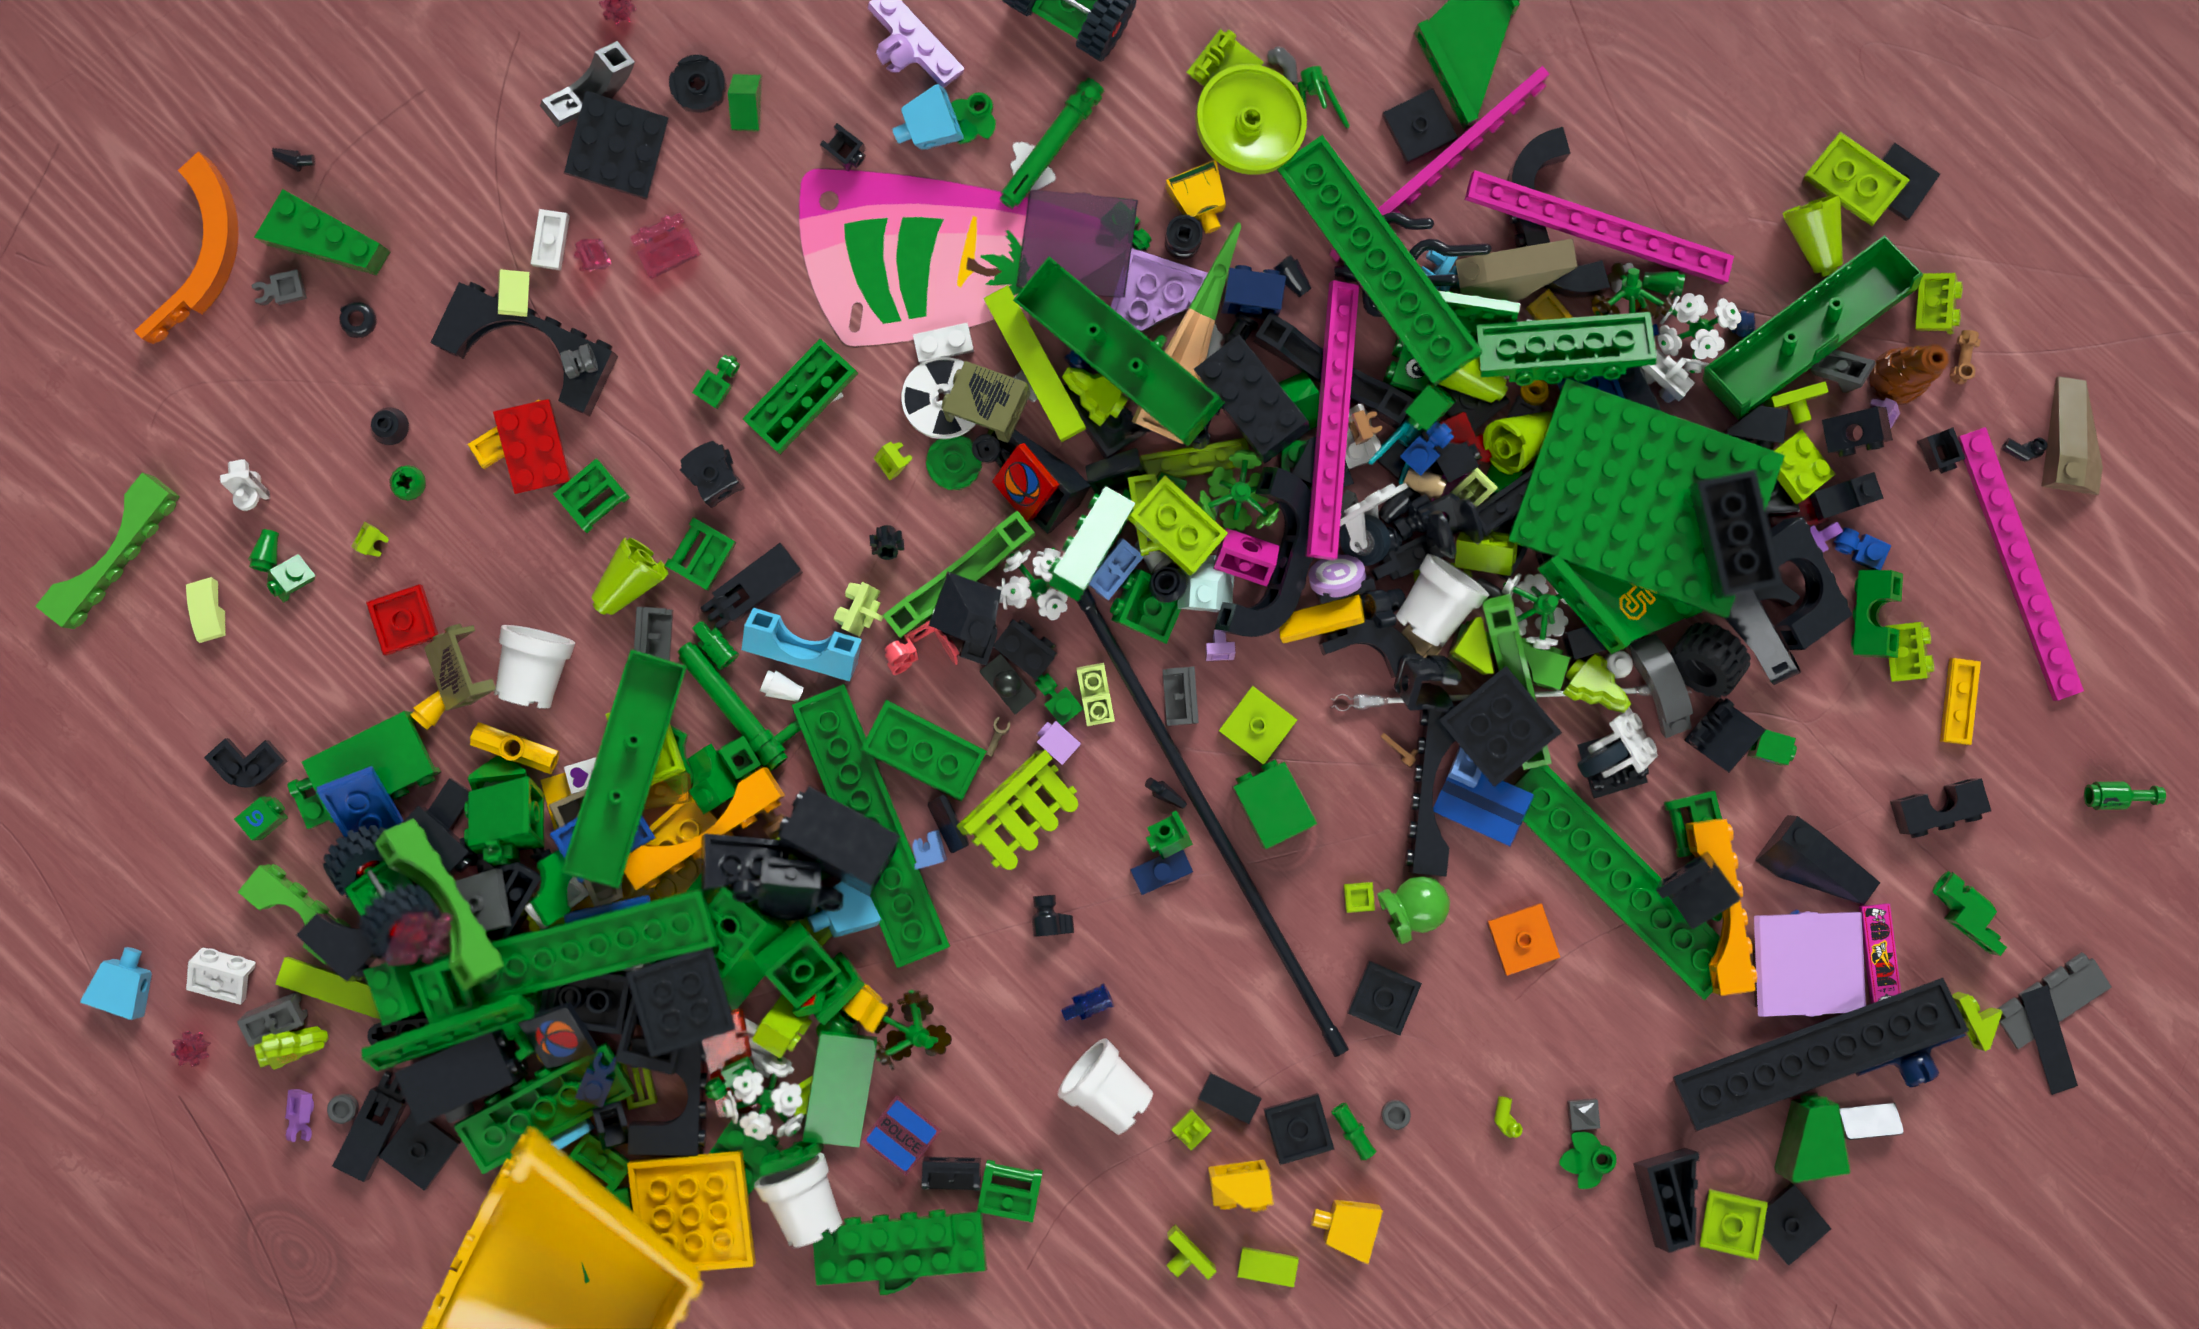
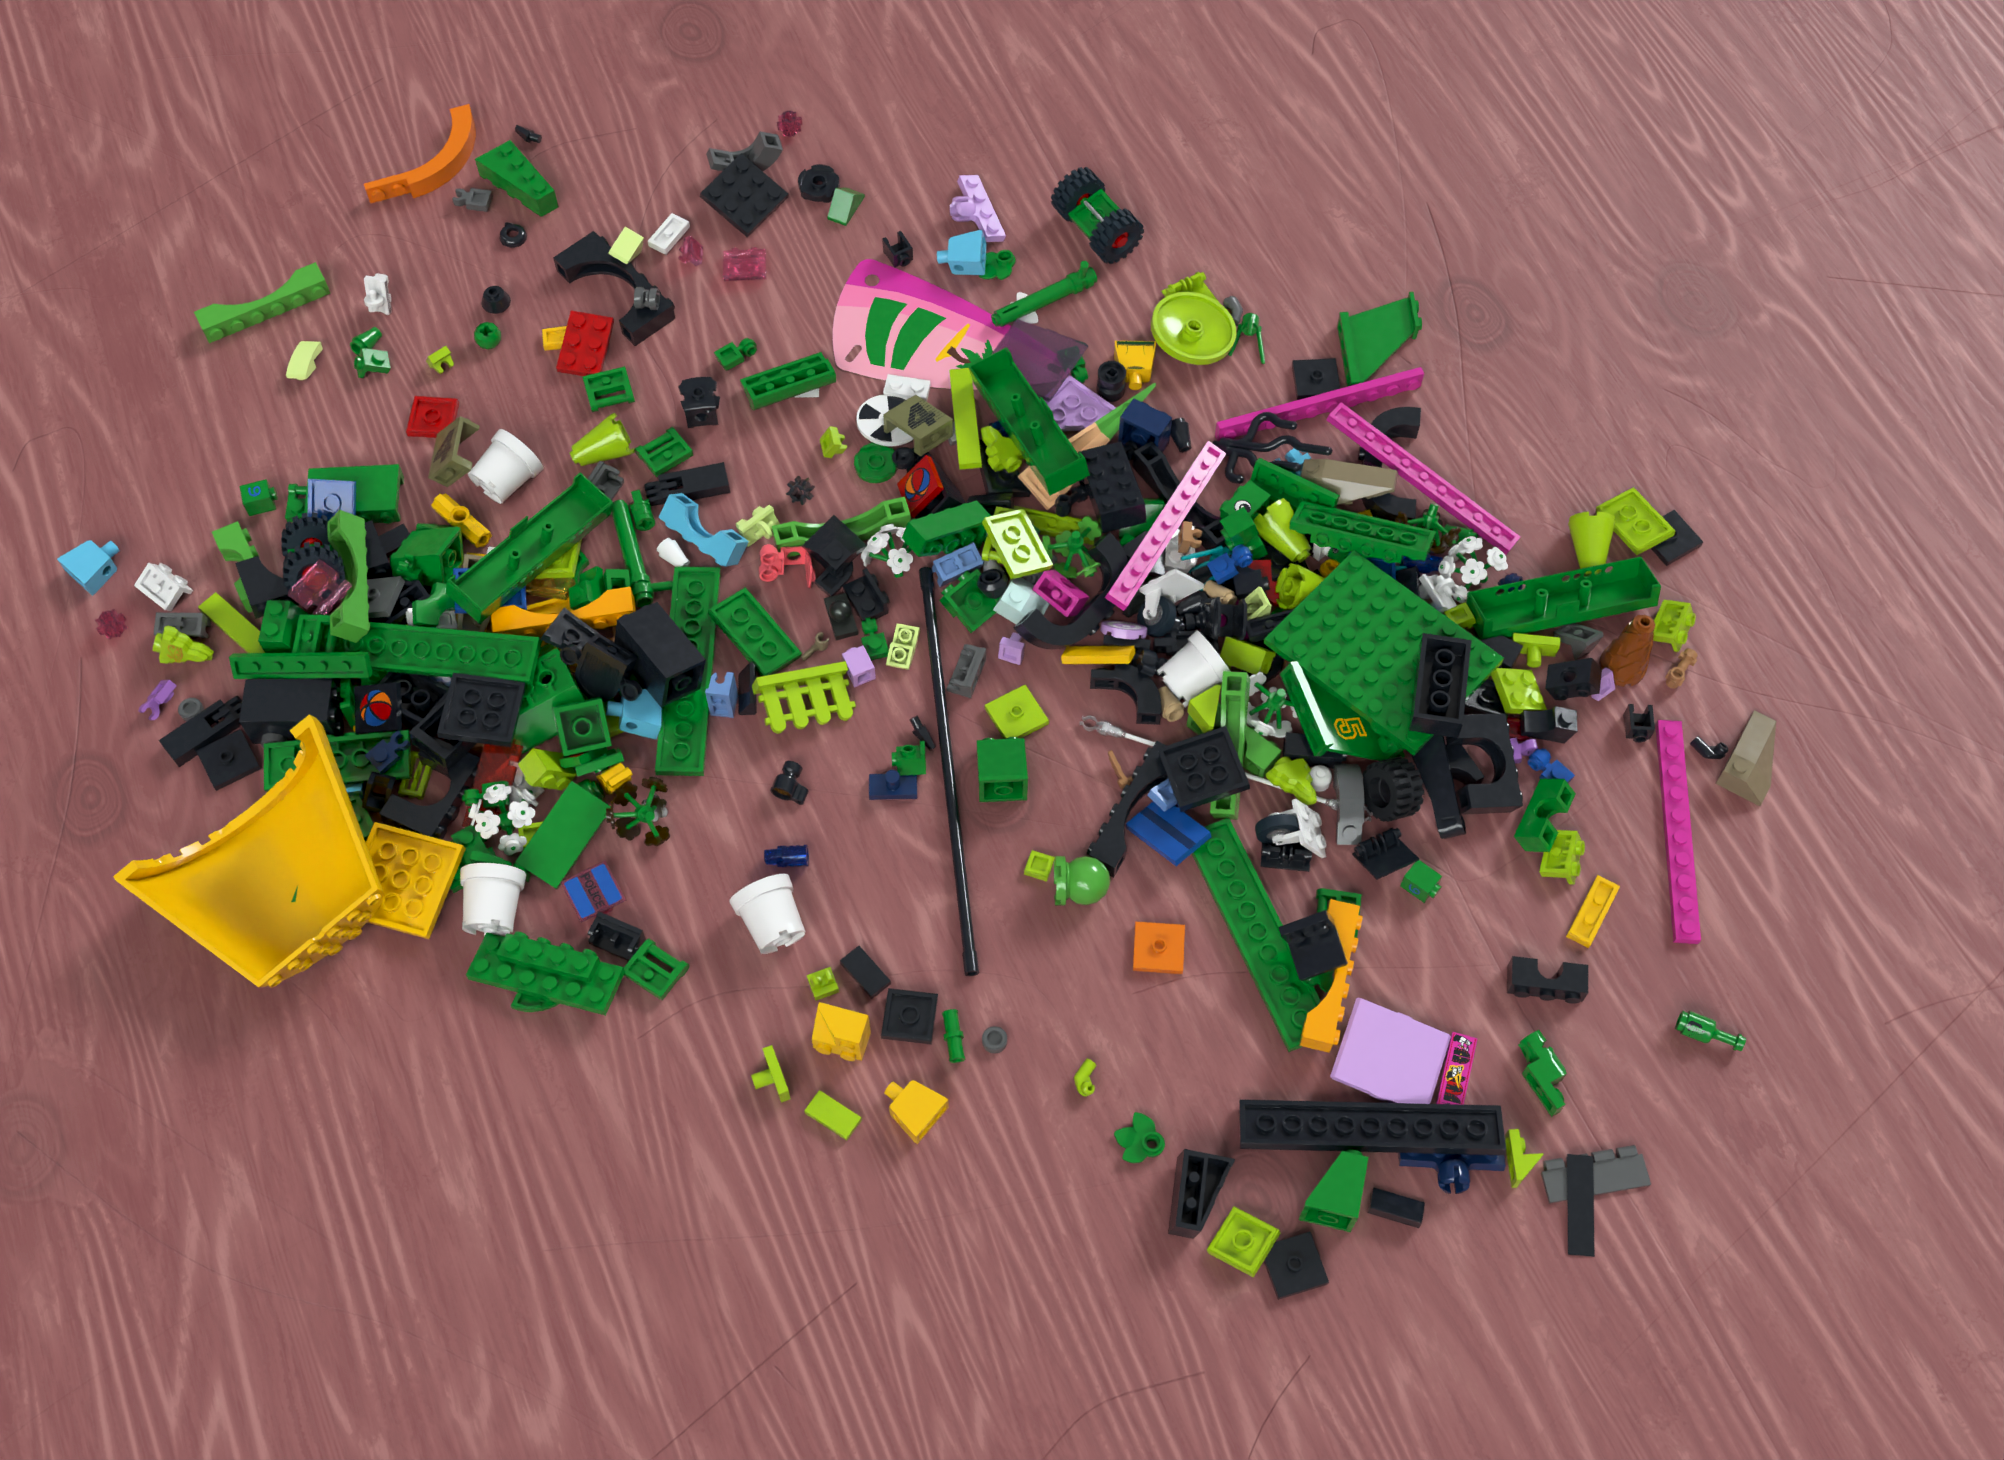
camera: 25 degrees right, 25 degrees down
black plate [204,738,287,788] -> none
yellow cone [410,689,445,730] -> none
green plate [1277,134,1482,387] -> none
black plate [1347,960,1422,1036] -> none
black piece [1394,653,1462,712] -> none
dark grey tile [1568,1098,1600,1131] -> none
black wedge [1754,815,1881,905] -> none
none -> lime tile [1444,602,1476,629]

